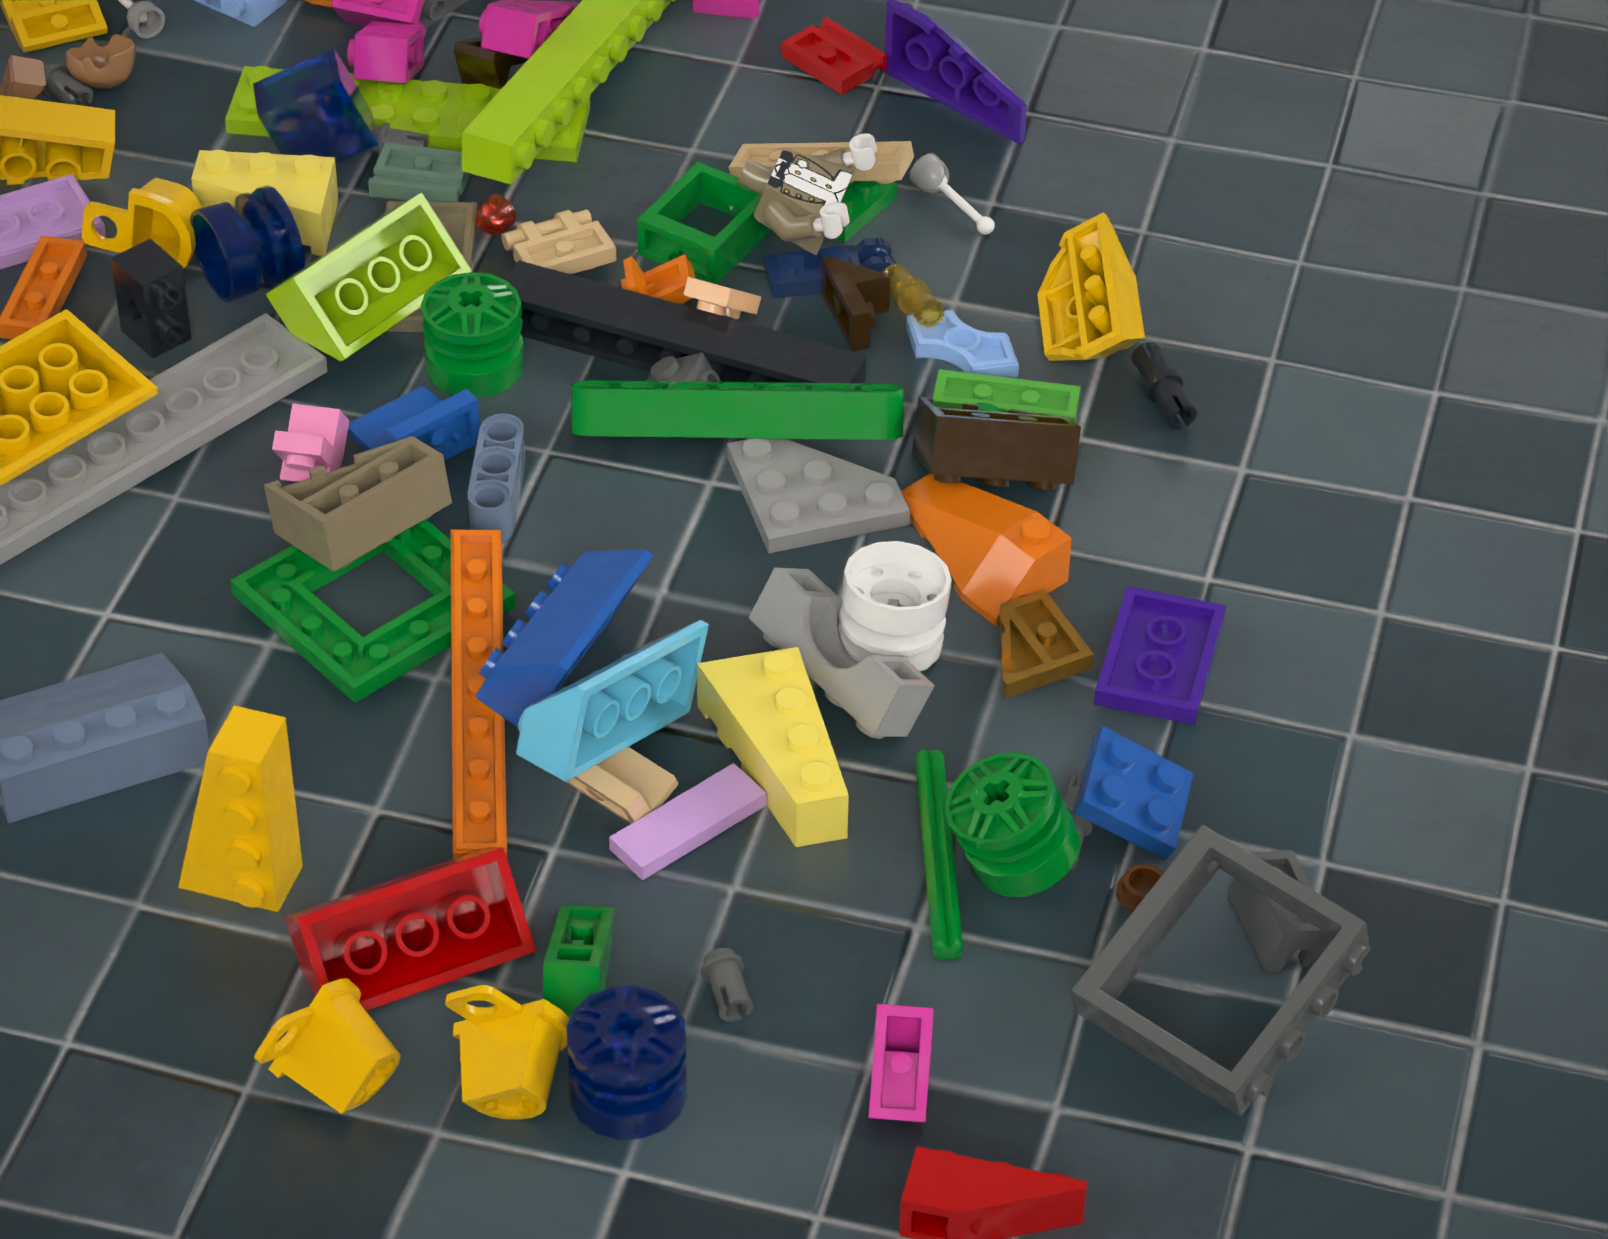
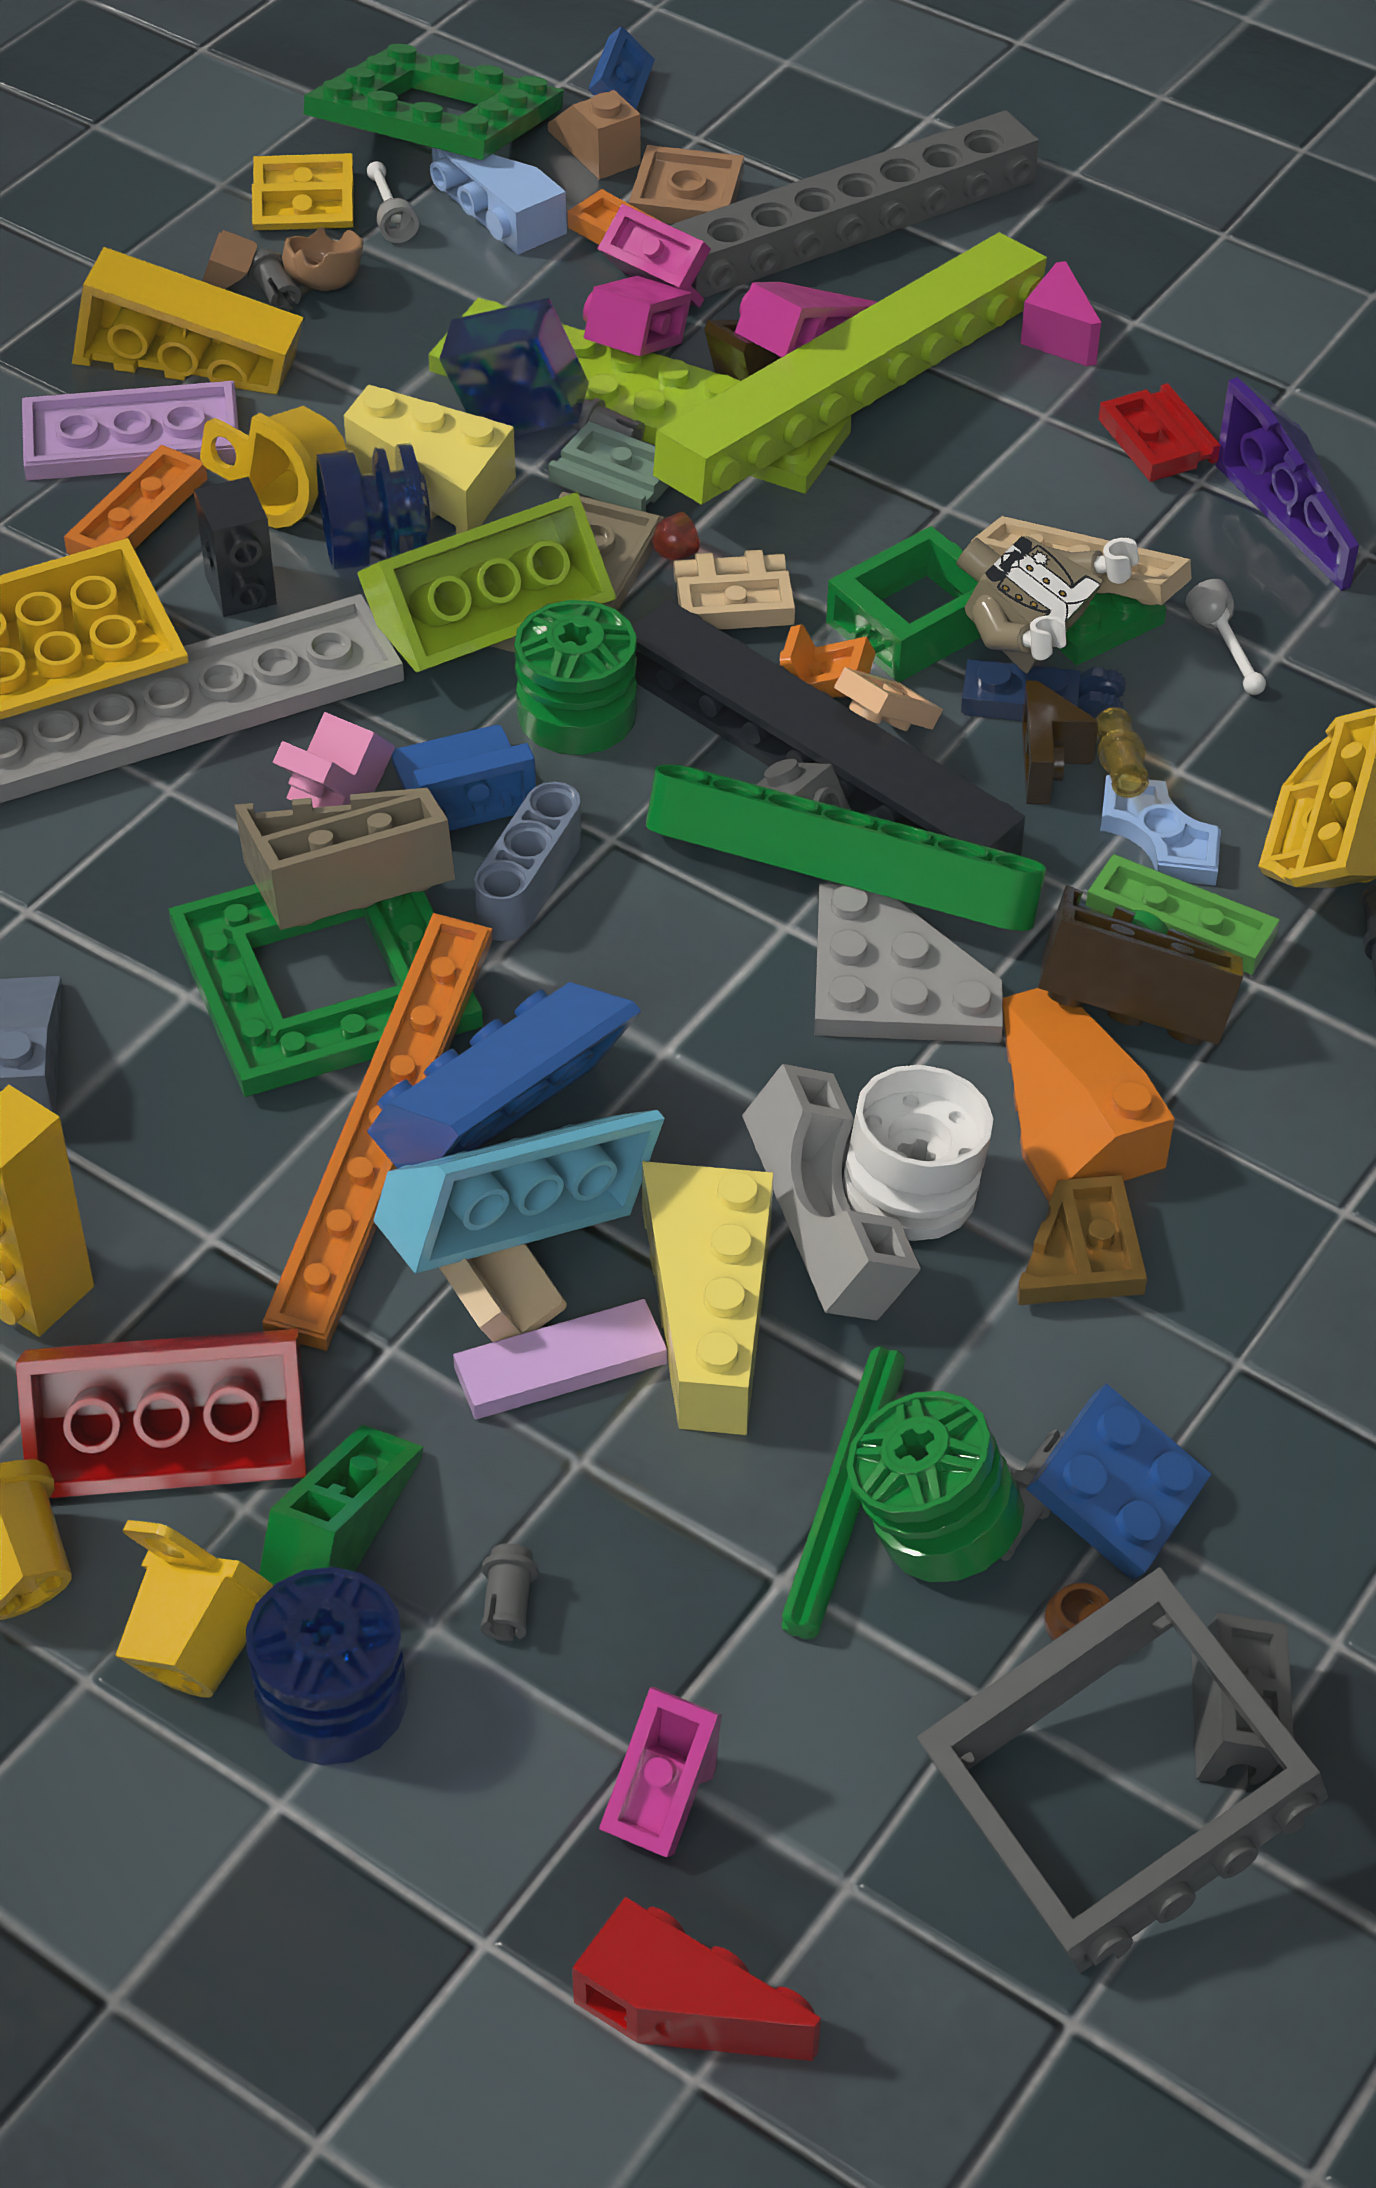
camera: 20 degrees right, 5 degrees up
dark purple plate [1094,586,1226,725] -> none

